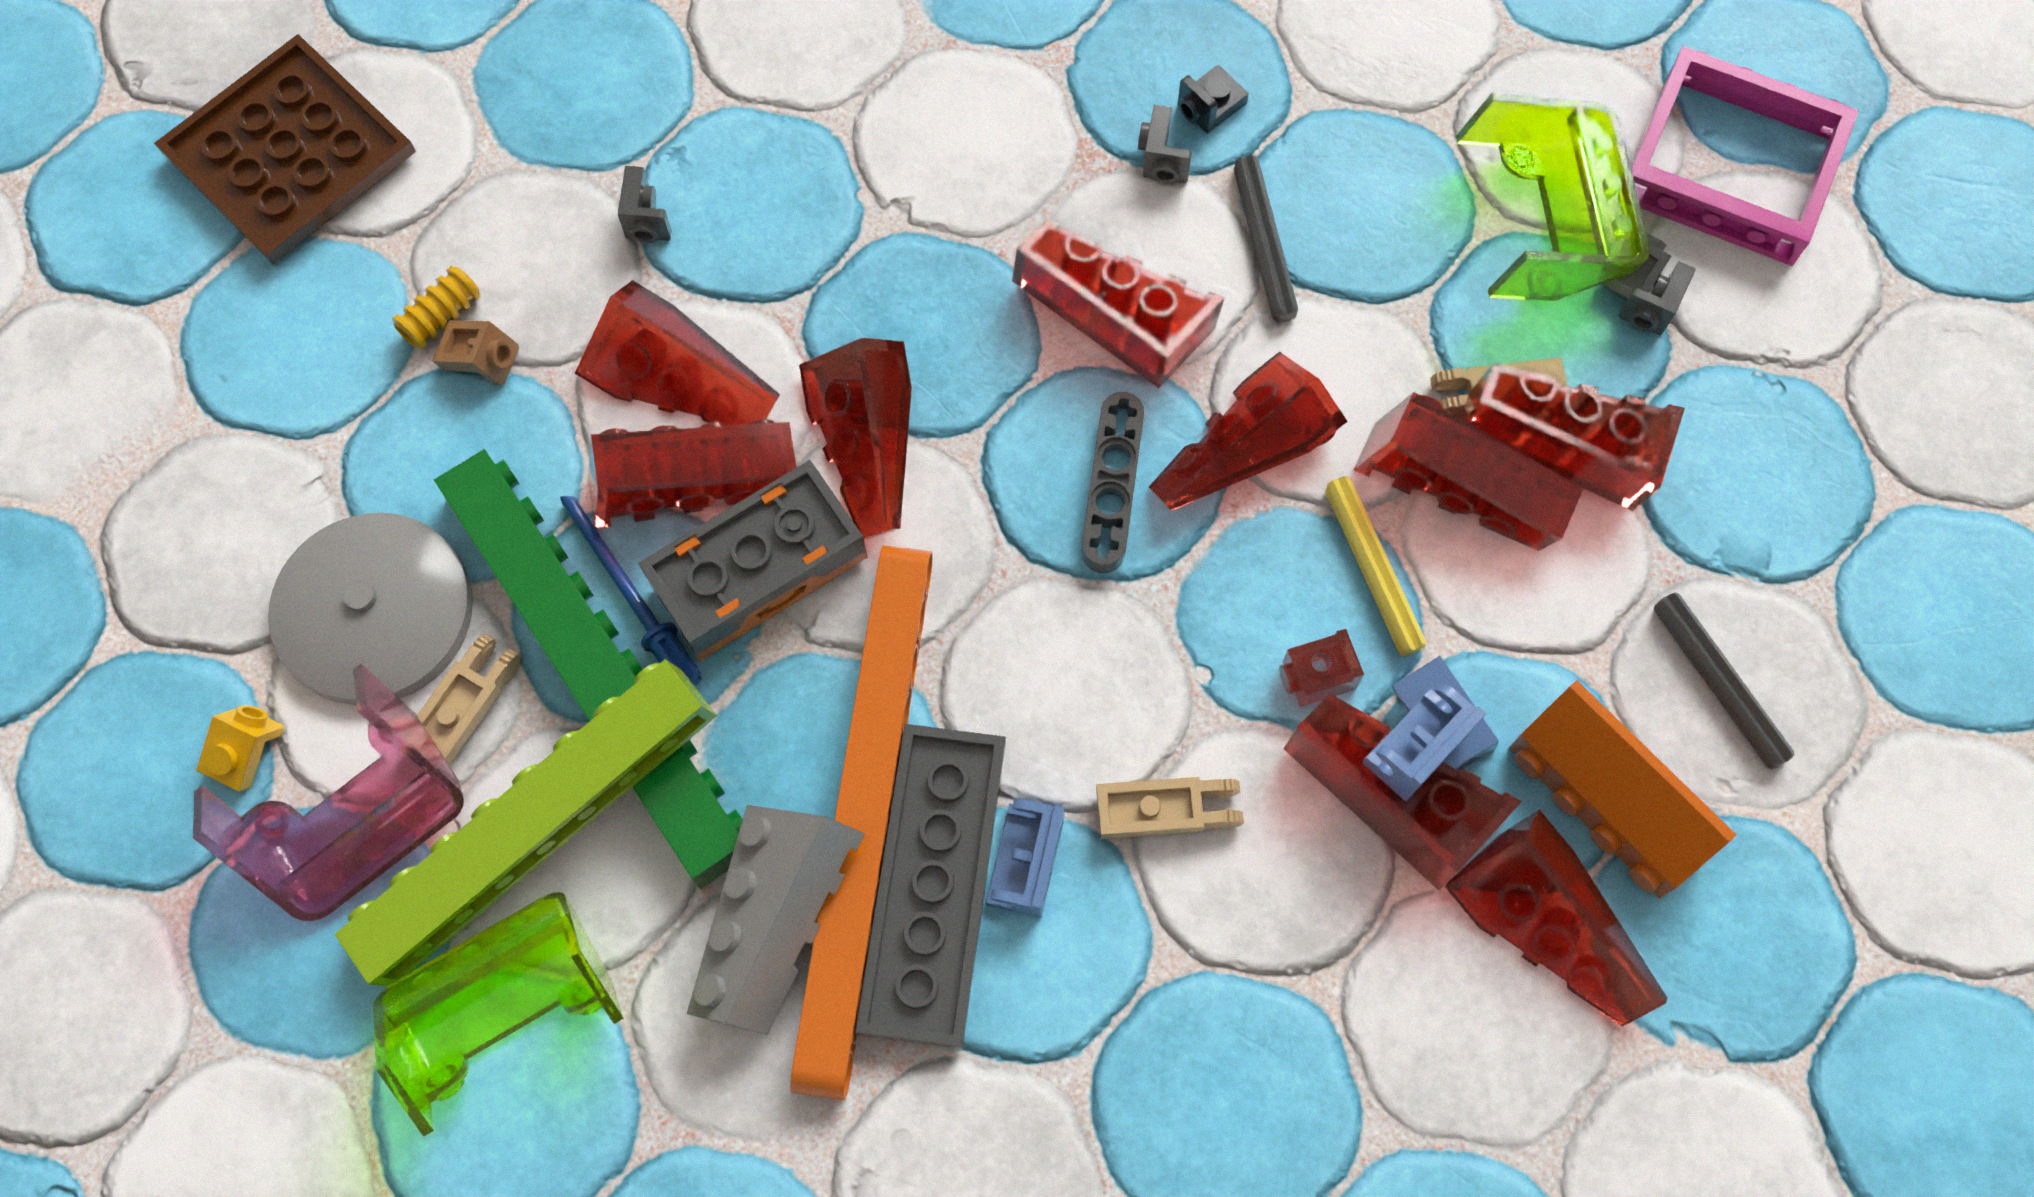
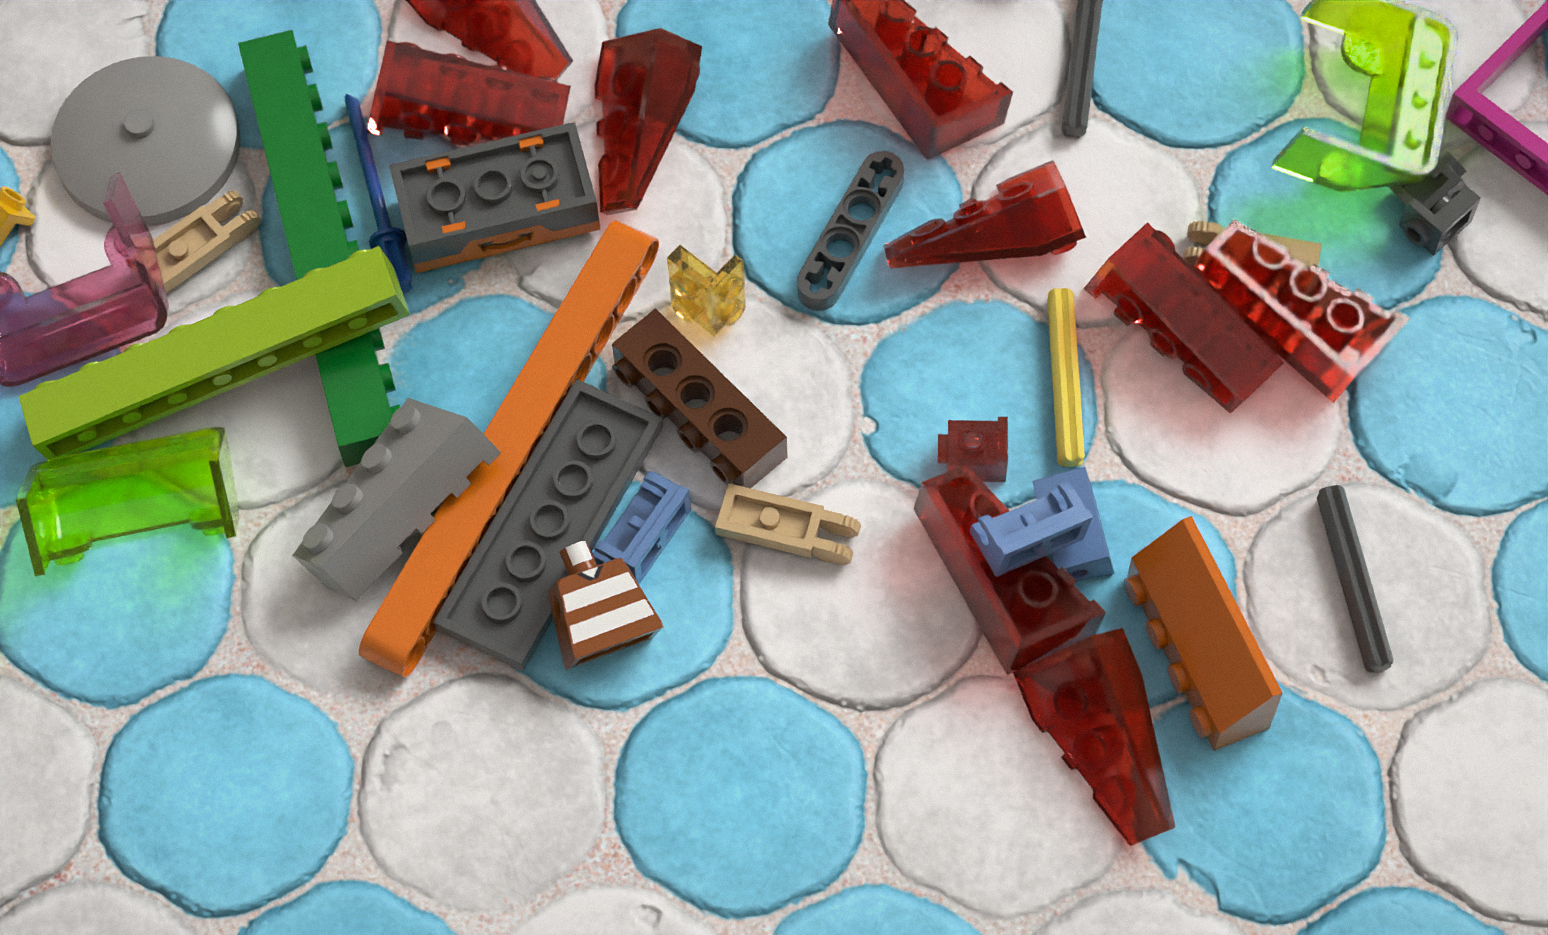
camera: 20 degrees right, 5 degrees down
none -> dark orange torso [548,541,664,670]
none -> reddish brown brick [612,308,788,489]
none -> clear yellow bracket [667,245,746,336]

